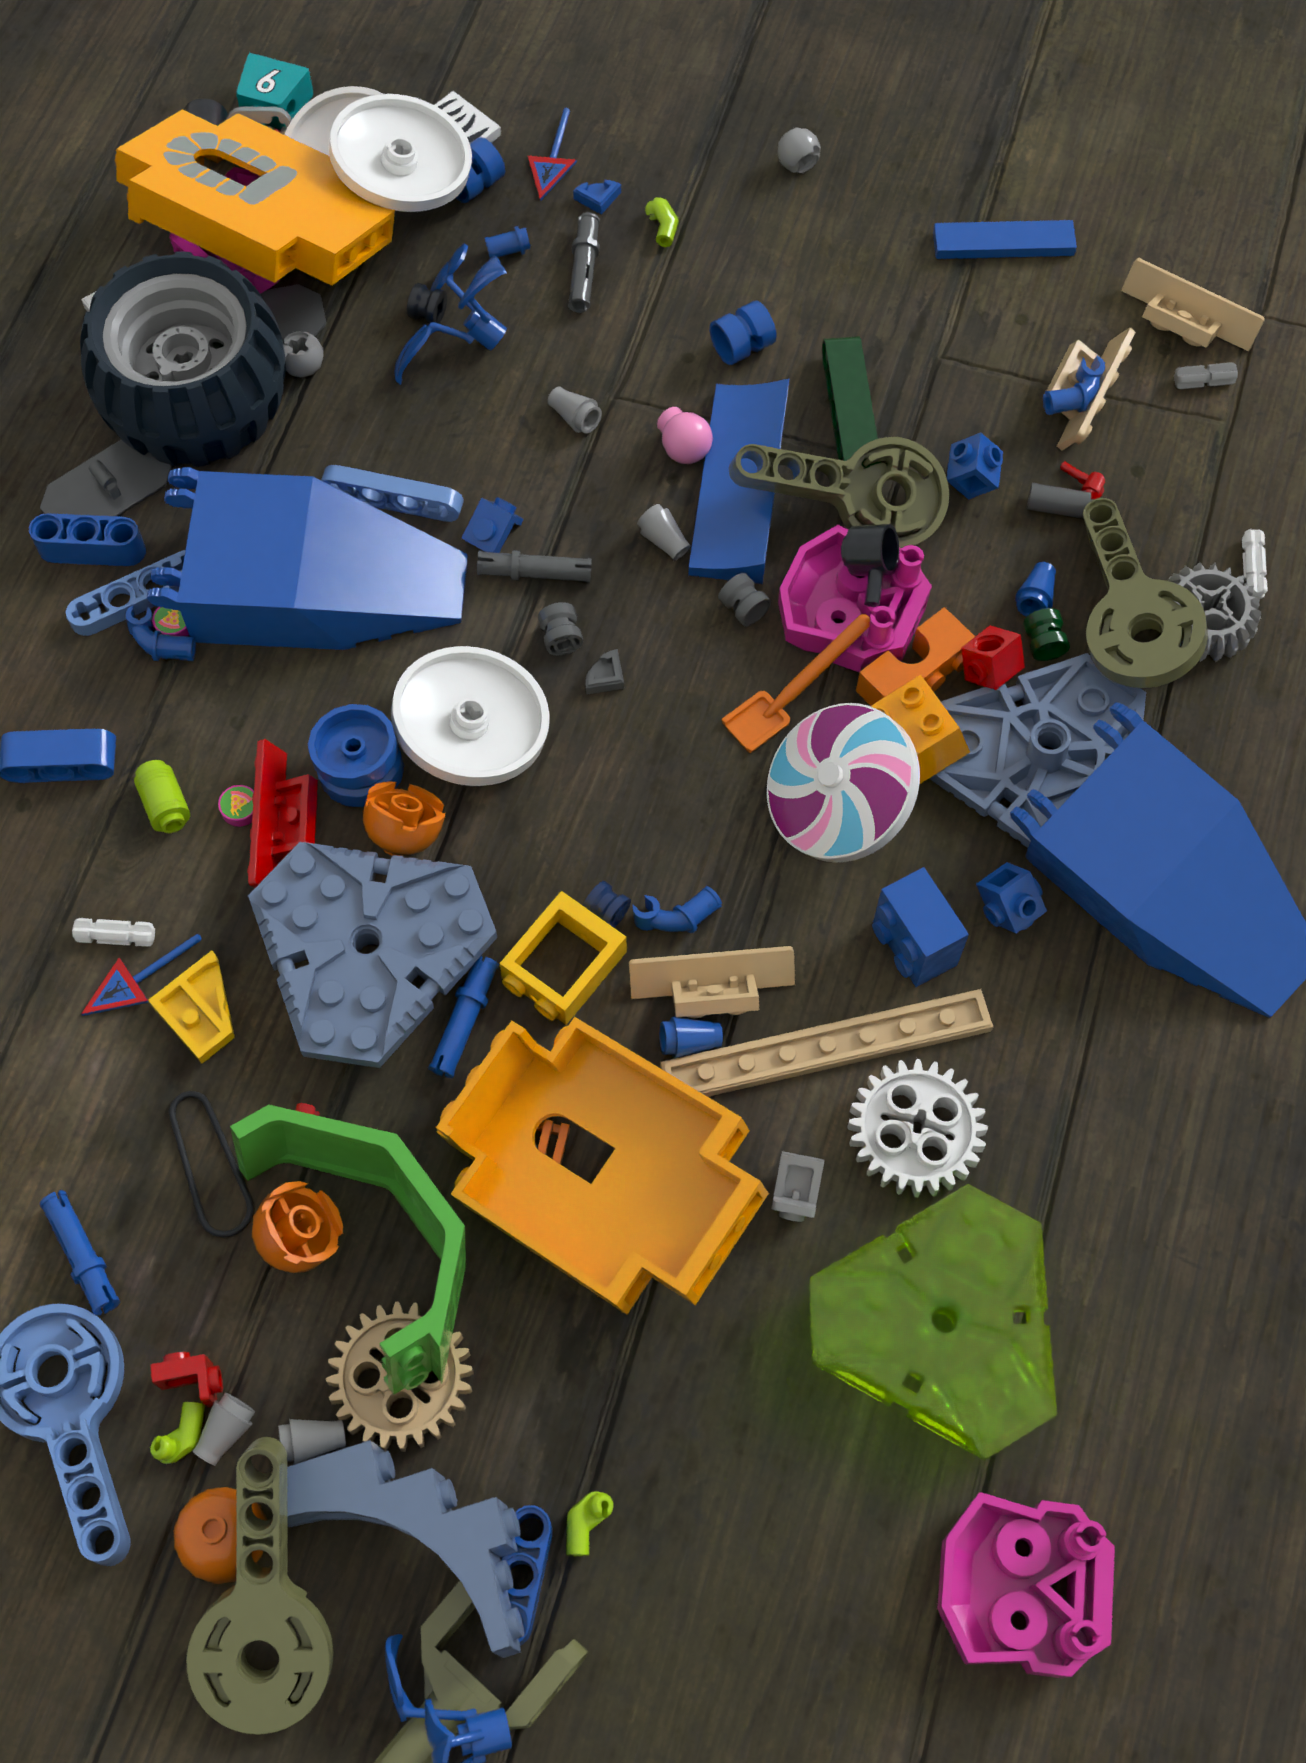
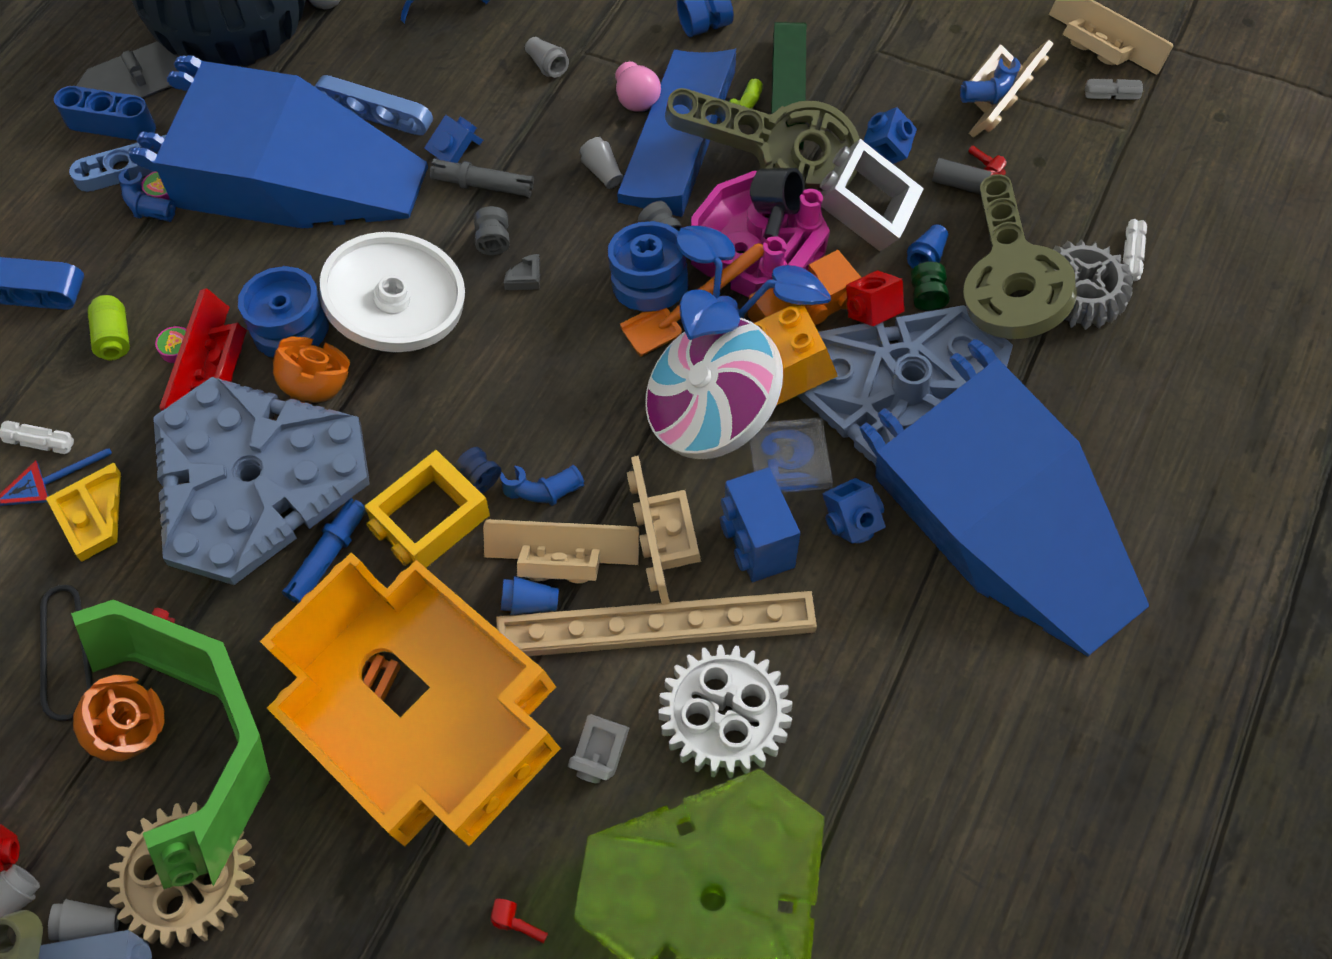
camera: 10 degrees right, 5 degrees down
none -> red hand [491,899,548,944]
none -> blue wheel [608,221,688,312]
none -> tan bracket [627,456,701,605]
none -> blue plant [676,226,831,340]
none -> lime arm [729,79,763,109]
none -> clear tile [750,418,833,493]
none -> light grey window [820,139,924,252]

